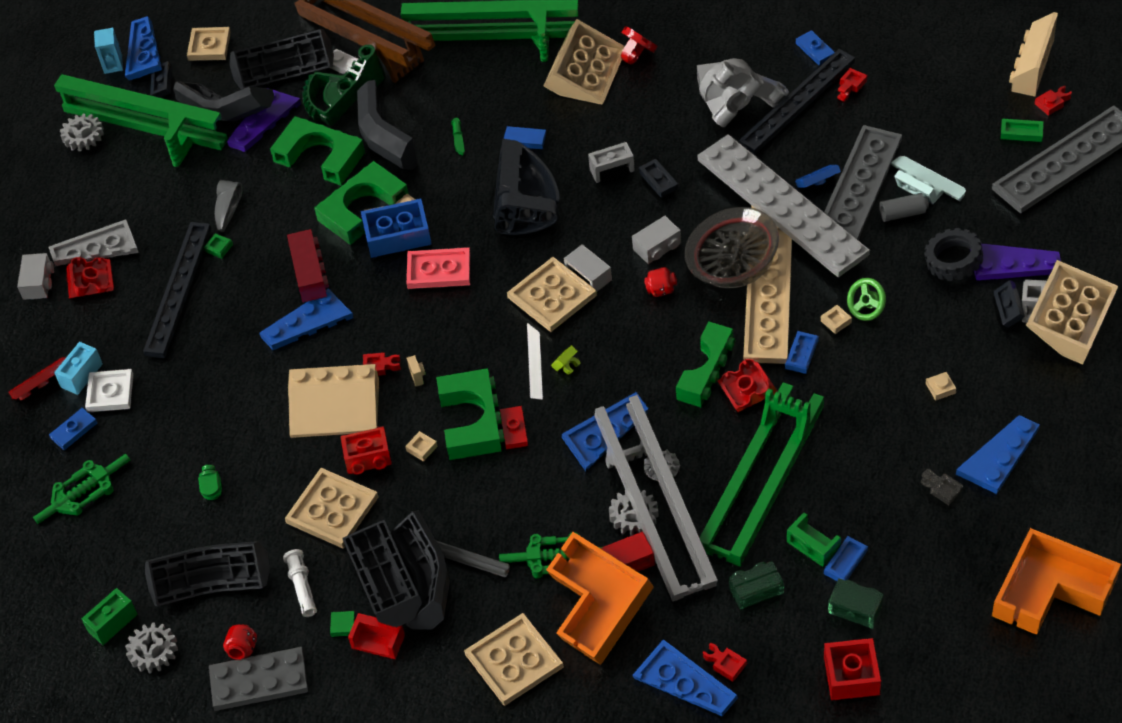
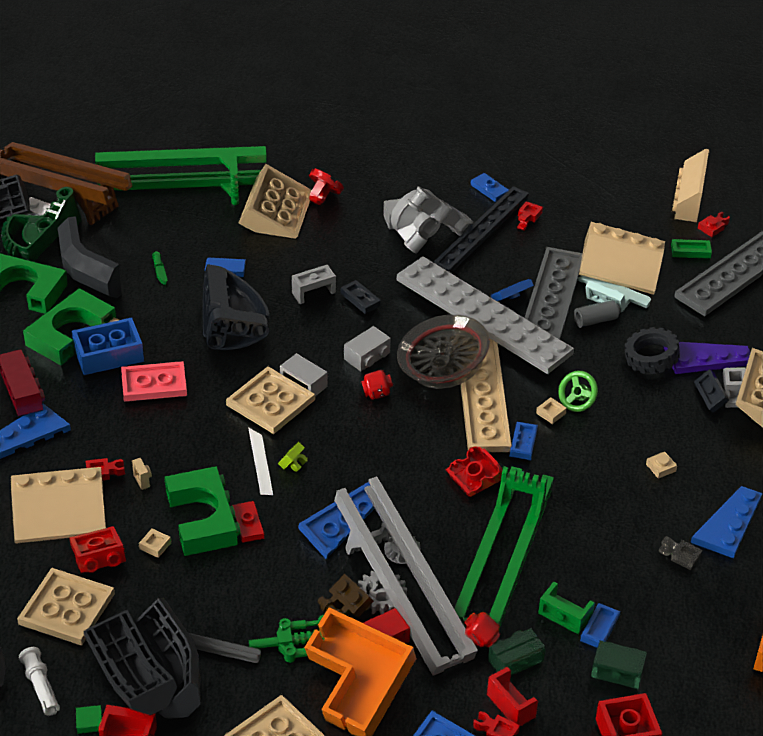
camera: 15 degrees left, 10 degrees down
green arch [676,321,735,407] -> none
none -> dark brown plate [318,574,374,618]
none -> red head [465,612,500,648]
none -> red panel [487,667,538,726]
none -> tan slope [579,222,665,294]

